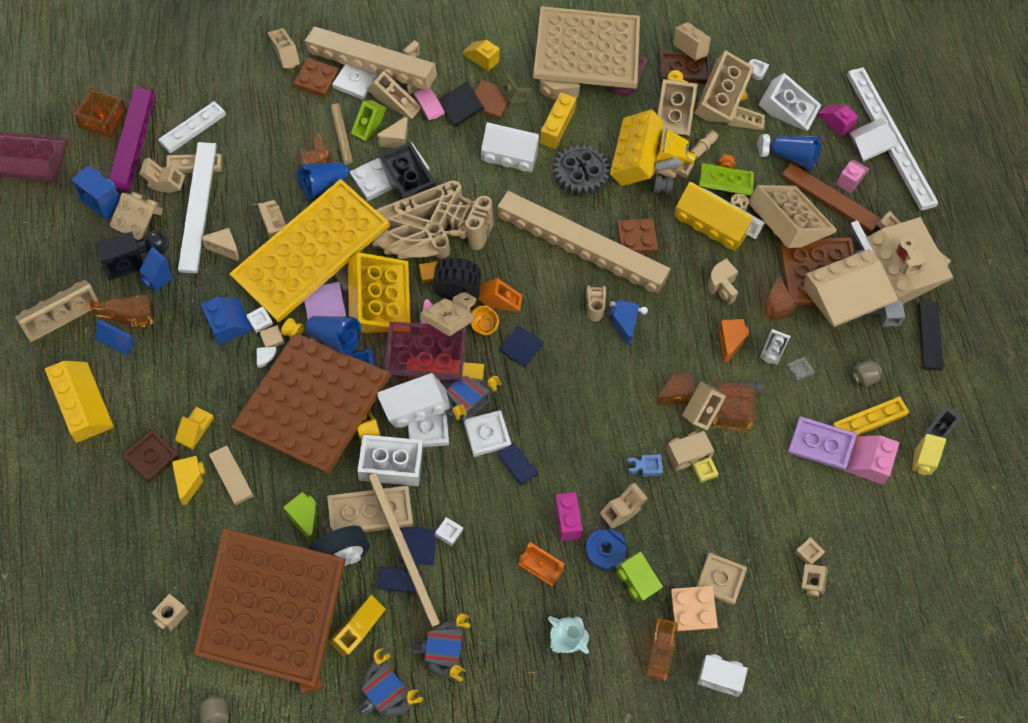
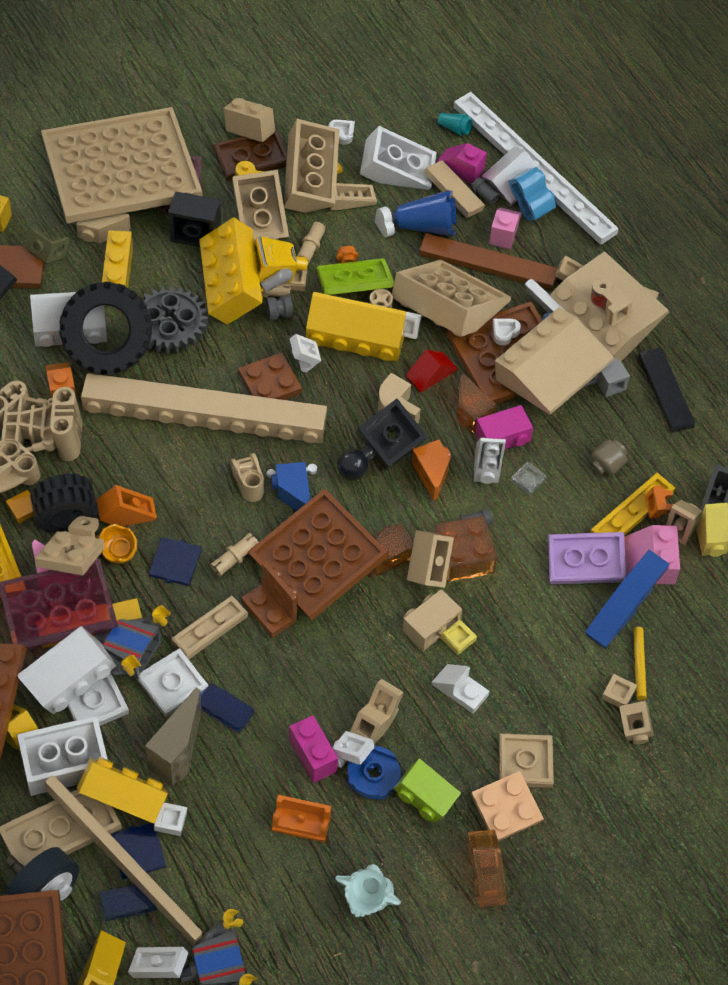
camera: 20 degrees left, 5 degrees down
medium blue plate [627,454,663,476] -> none
white brick [697,654,748,697] -> none
none -> orange slope [45,362,76,398]
none -> black tyre [59,281,152,375]
none -> yellow brick [77,757,168,824]
none -> white plate [128,947,188,978]
none -> dark tan slope [145,687,201,786]
none -> black brick [168,191,221,247]
none -> tan tile [171,595,248,660]
none -> tan pin [210,533,258,577]
none -> dark orange bracket [241,562,298,638]
none -> dark orange plate [248,489,389,621]
none -> white bracket [290,334,321,373]
none -> white bracket [332,731,374,768]
none -> black brick [337,398,427,480]
none -> red slope [406,350,458,393]
none -> tan tile [424,160,485,218]
none -> white slope [432,664,489,714]
none -> teal cone [438,112,472,136]
none -> dark grey pin [471,178,500,205]
none -> dark pink brick [475,405,533,450]
none -> white tile [492,318,521,346]
none -> dark azure brick [508,167,556,221]
none -> blue slope [585,550,669,649]
none -> yellow bar [633,627,647,700]
none -> orange tile [645,486,674,519]
none -> tan slope [666,500,703,545]

